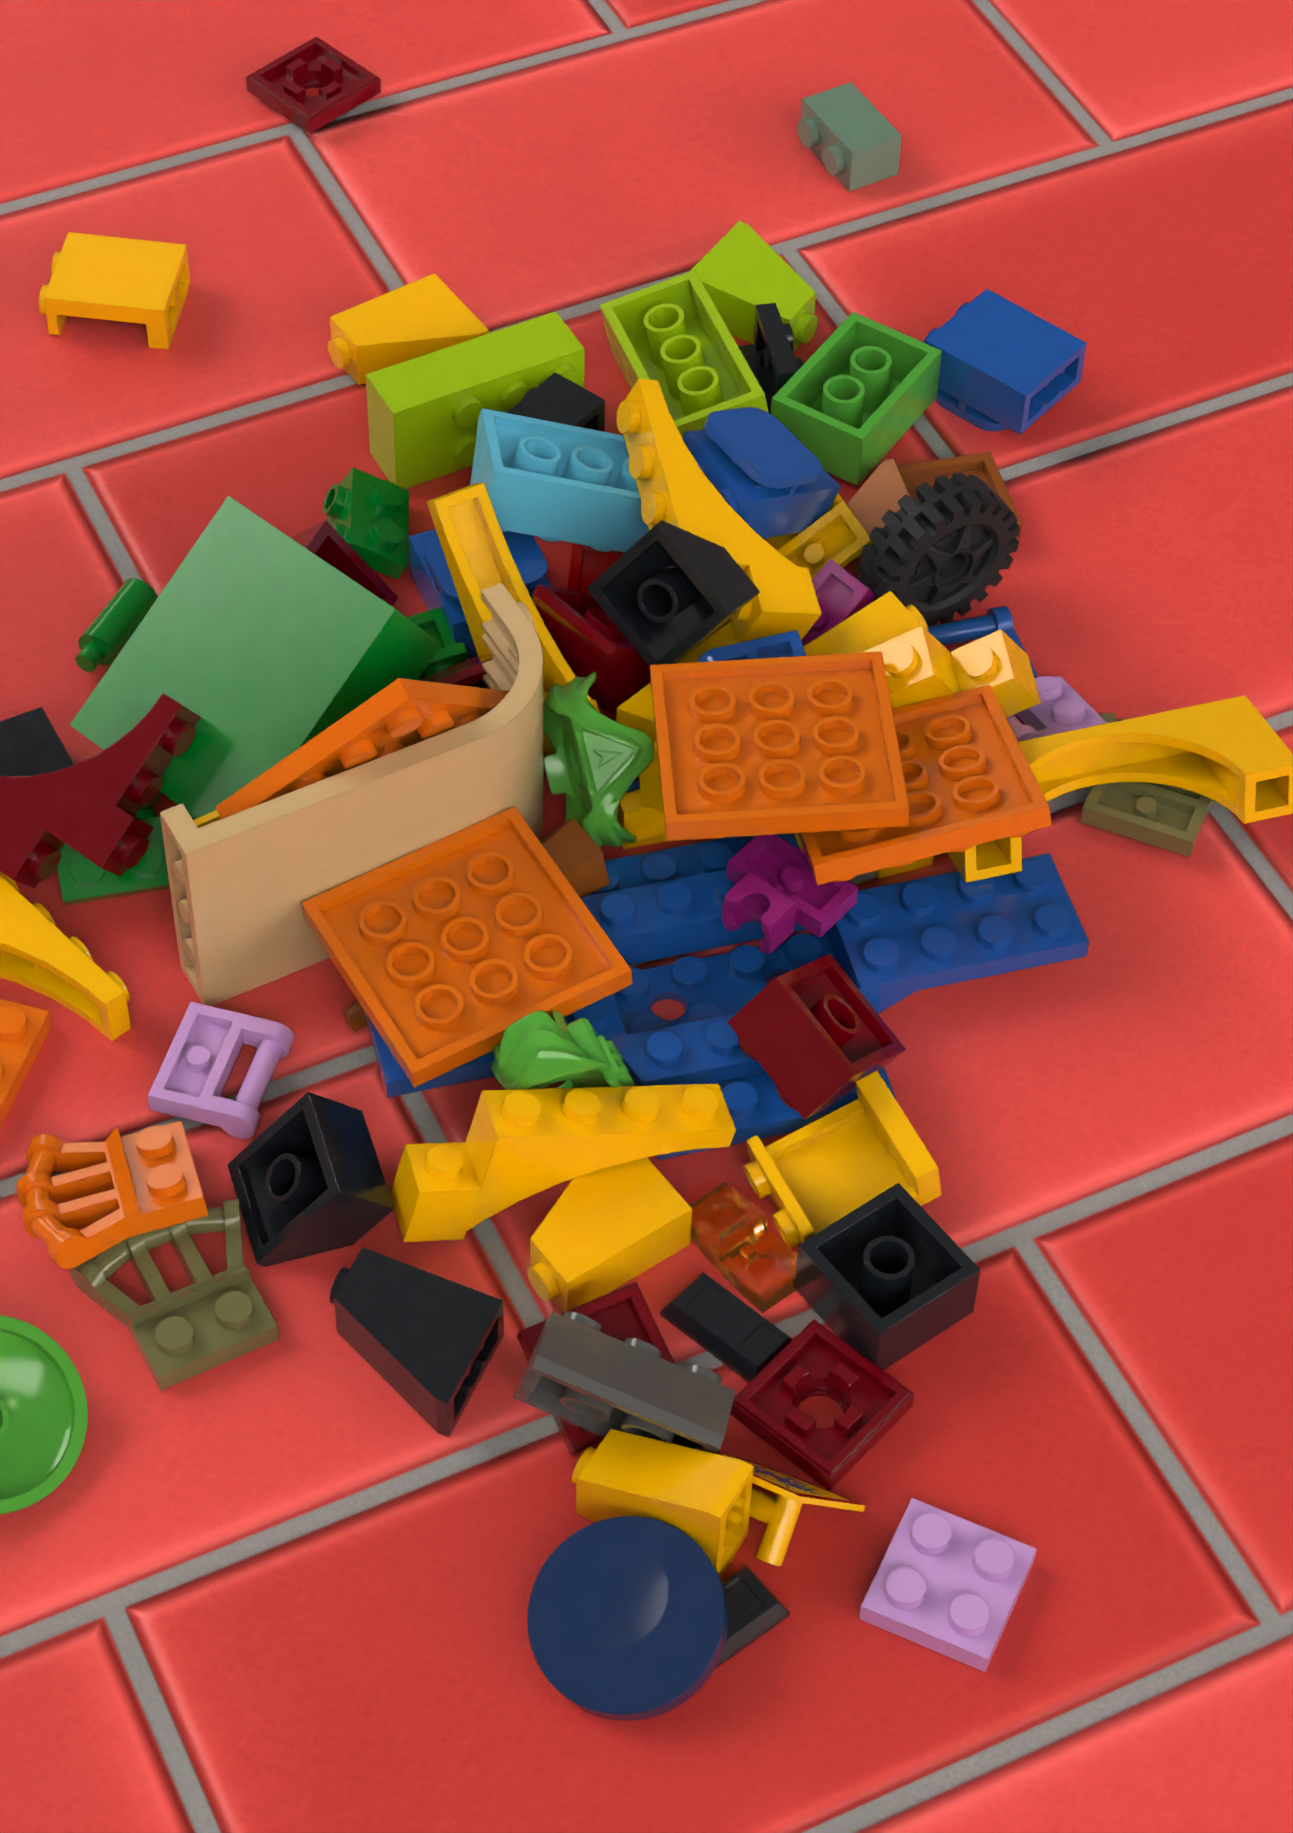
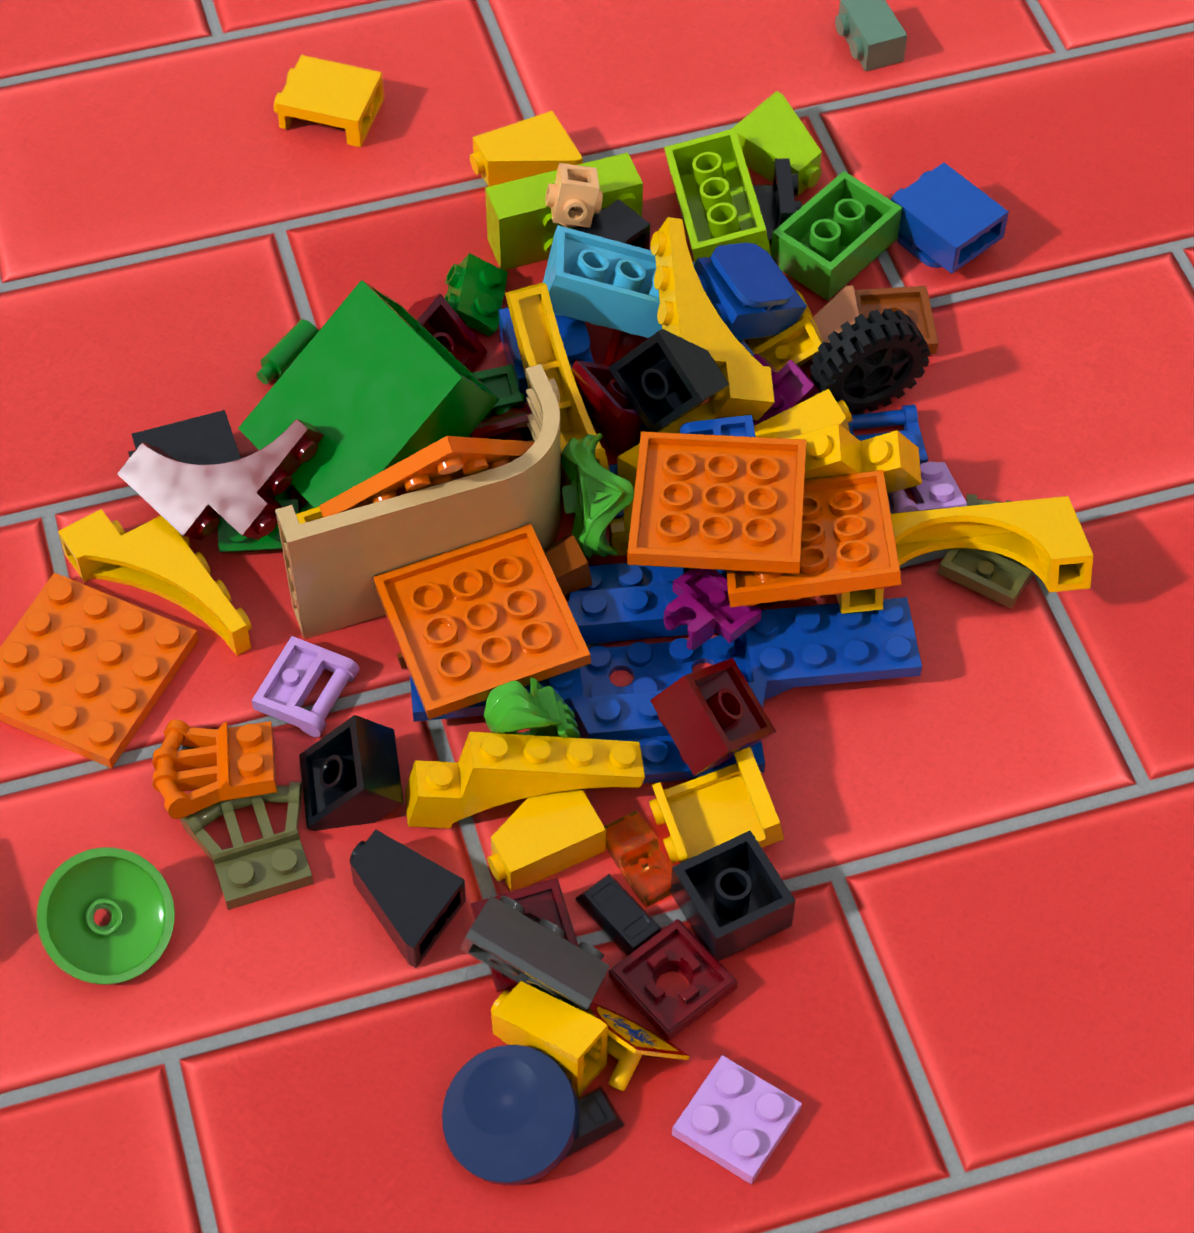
camera: 10 degrees right, 5 degrees up
none -> light nougat brick [545,163,603,228]

